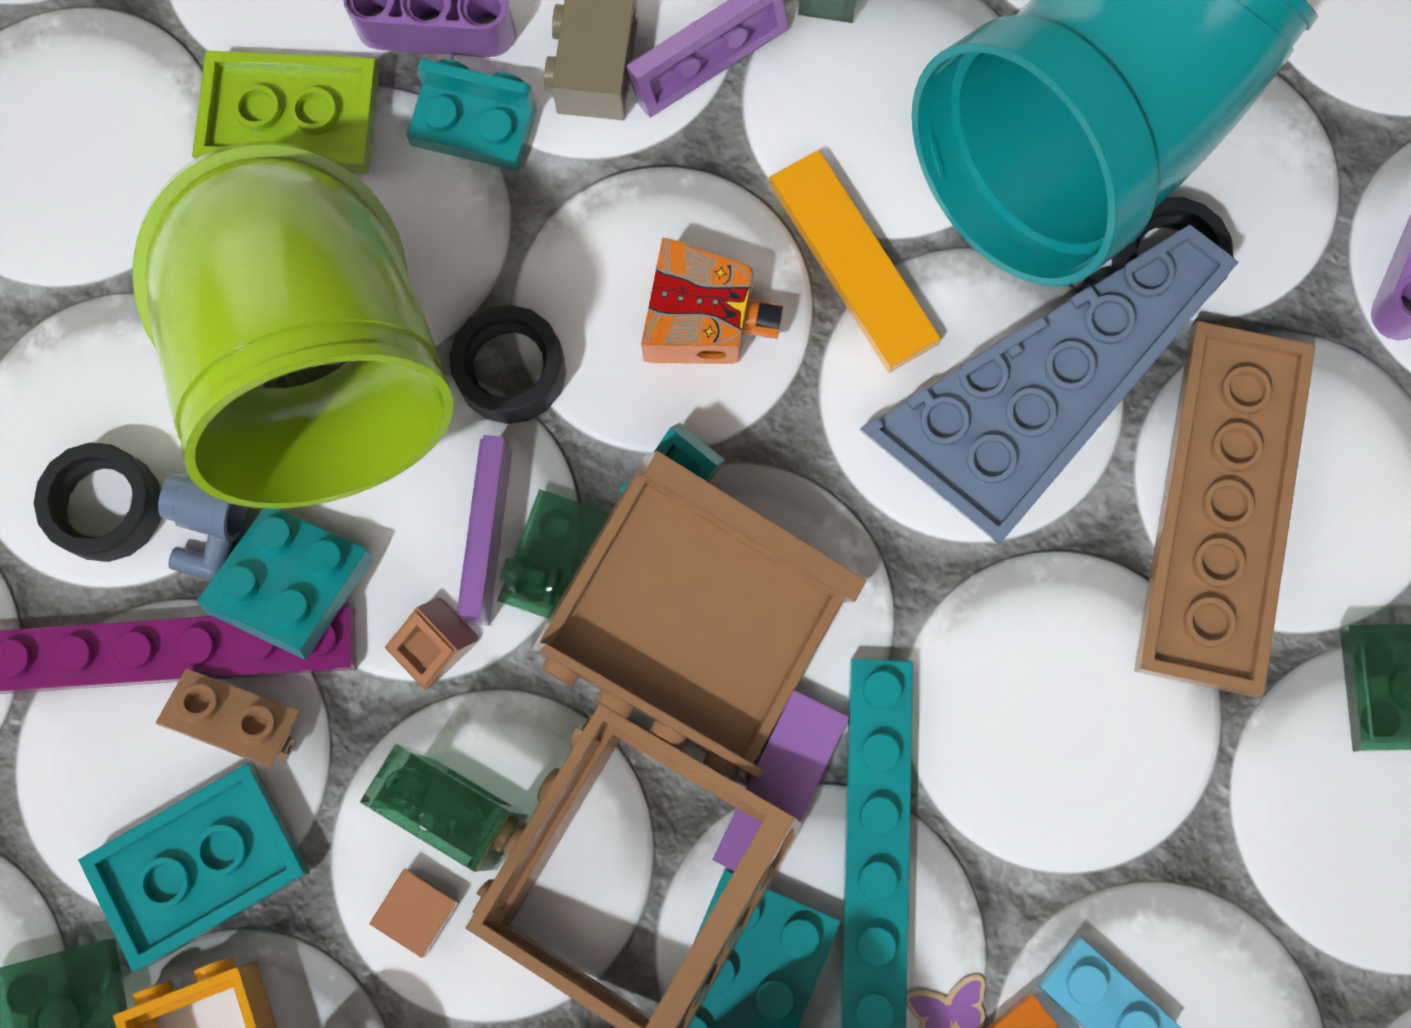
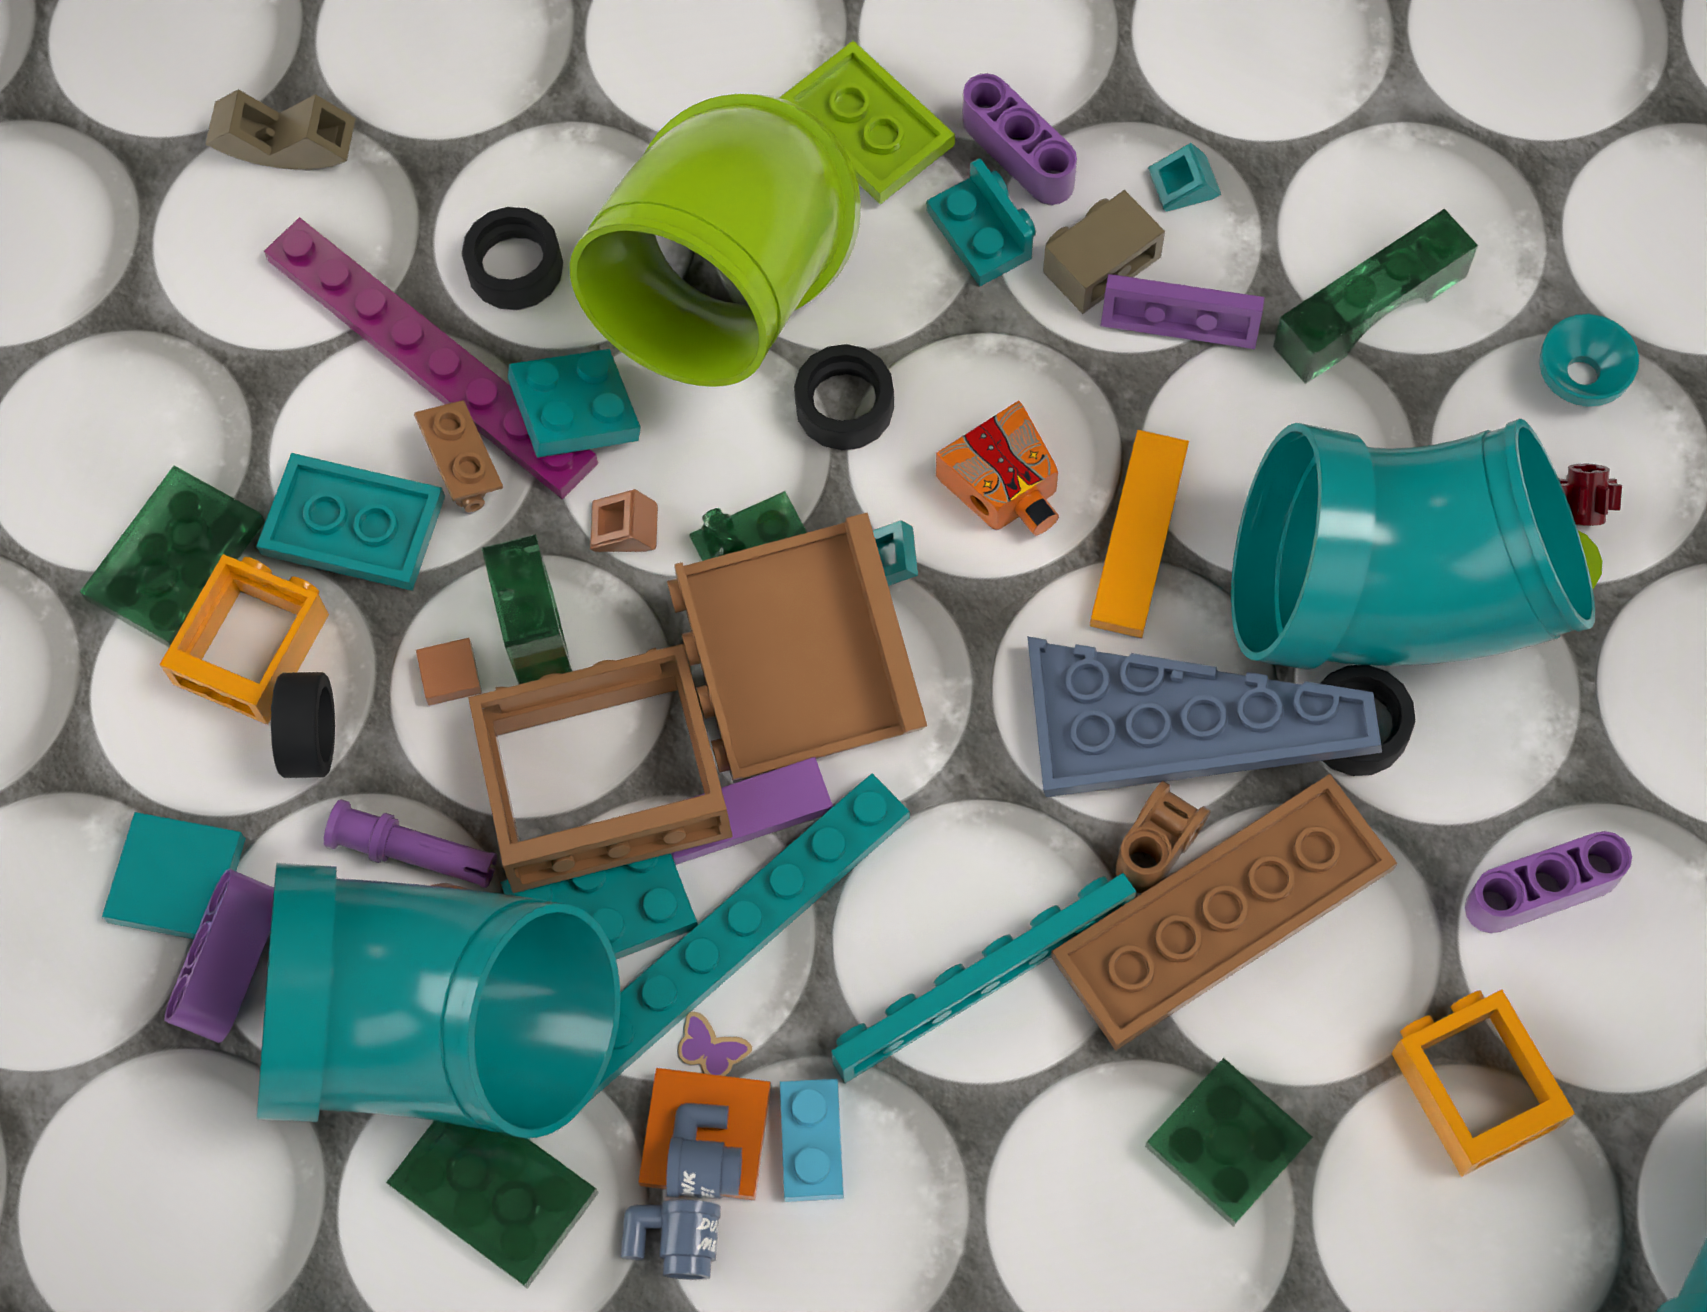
camera: 45 degrees right, 10 degrees down
sand blue piece [158,472,250,580] -> none
medium lavender tile [457,435,512,626] -> none
none -> teal plate [831,873,1136,1083]
none -> medium nougat piece [1116,781,1211,893]

